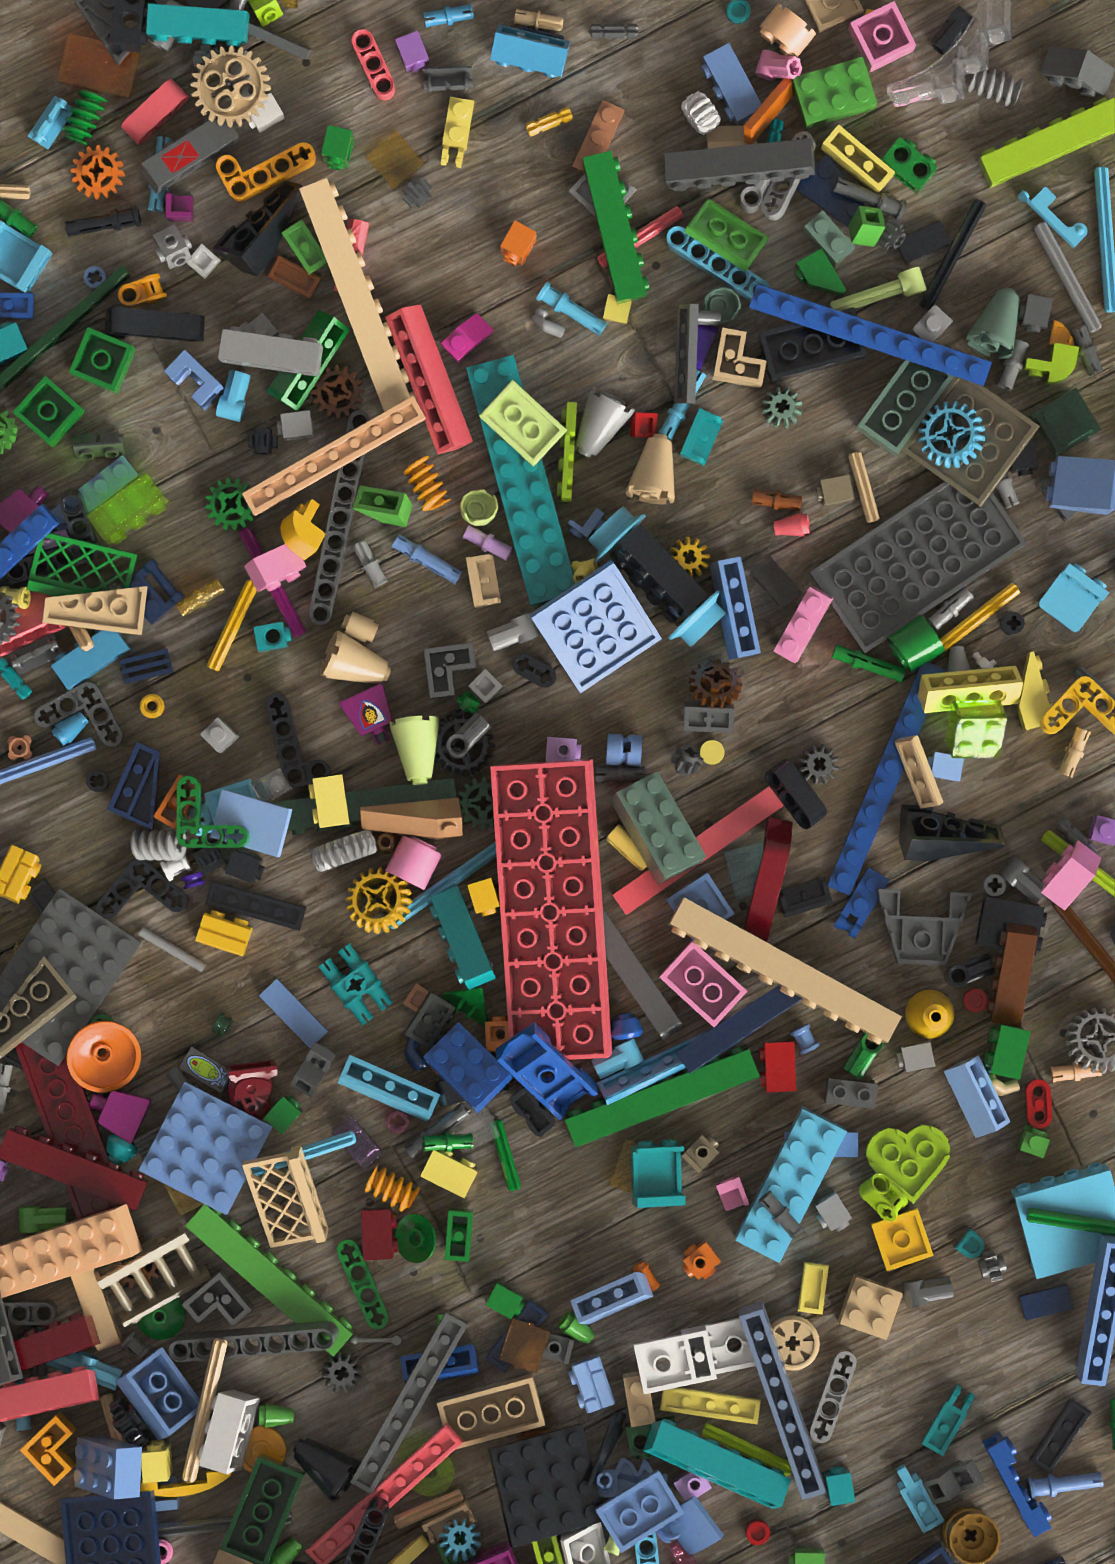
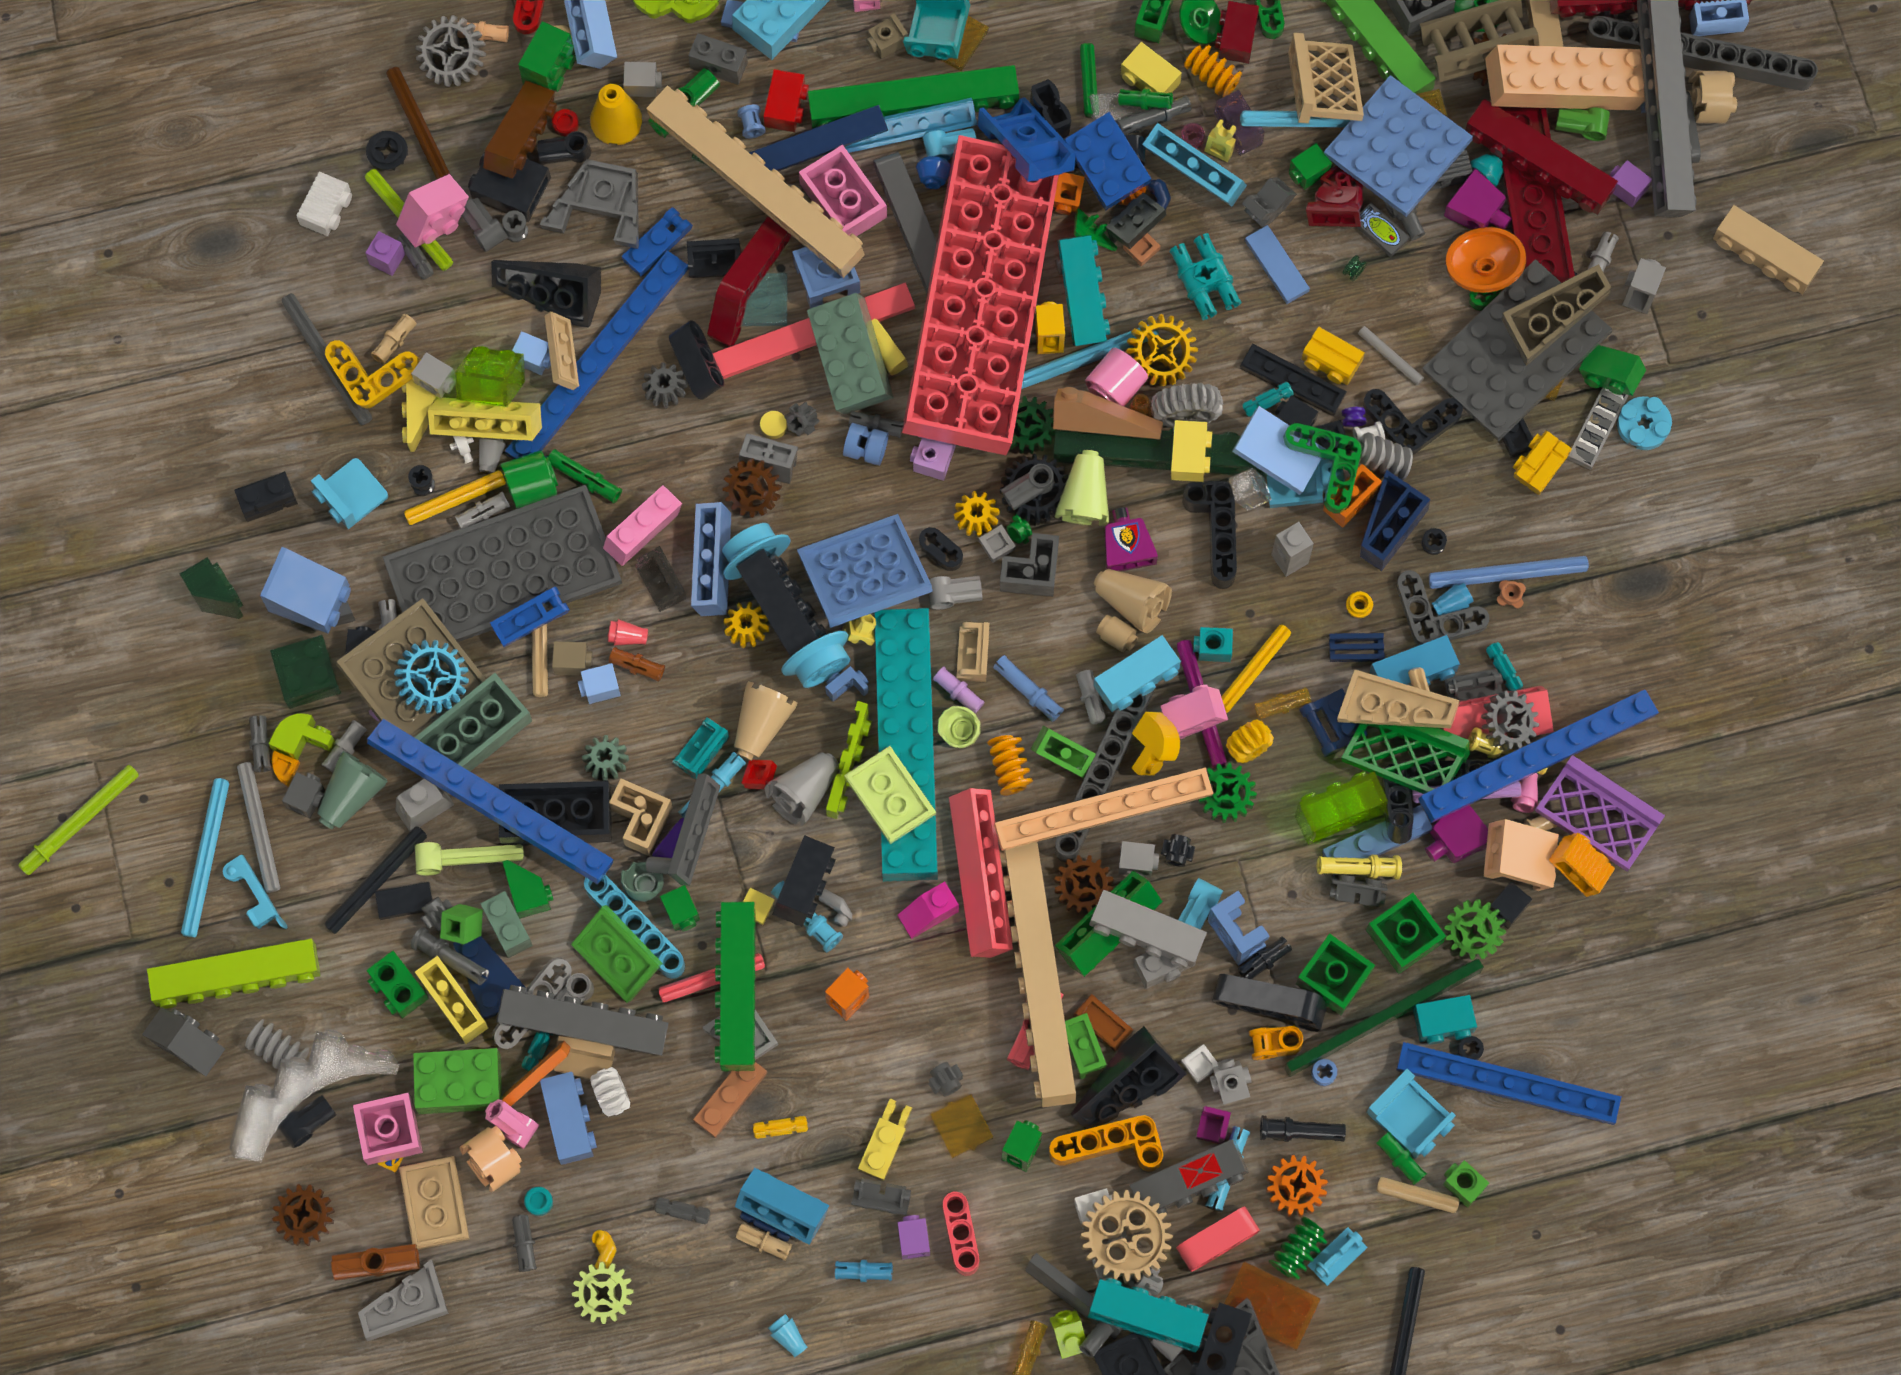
camera: 165 degrees left, 15 degrees down
none -> light grey brick [411,352,456,399]
none -> blue plate [490,587,570,647]
none -> light blue brick [578,663,621,704]
none -> green brick [660,885,700,932]
none -> black brick [772,835,836,927]
none -> yellow gear [954,491,1000,537]
none -> medium azure brick [1093,635,1181,712]
none -> light yellow plate [1204,119,1237,162]
none -> yellow gear [1226,719,1274,763]
none -> black pin [1238,936,1292,979]
none -> teal axle [1242,382,1294,417]
none -> light yellow pin [1316,854,1402,880]

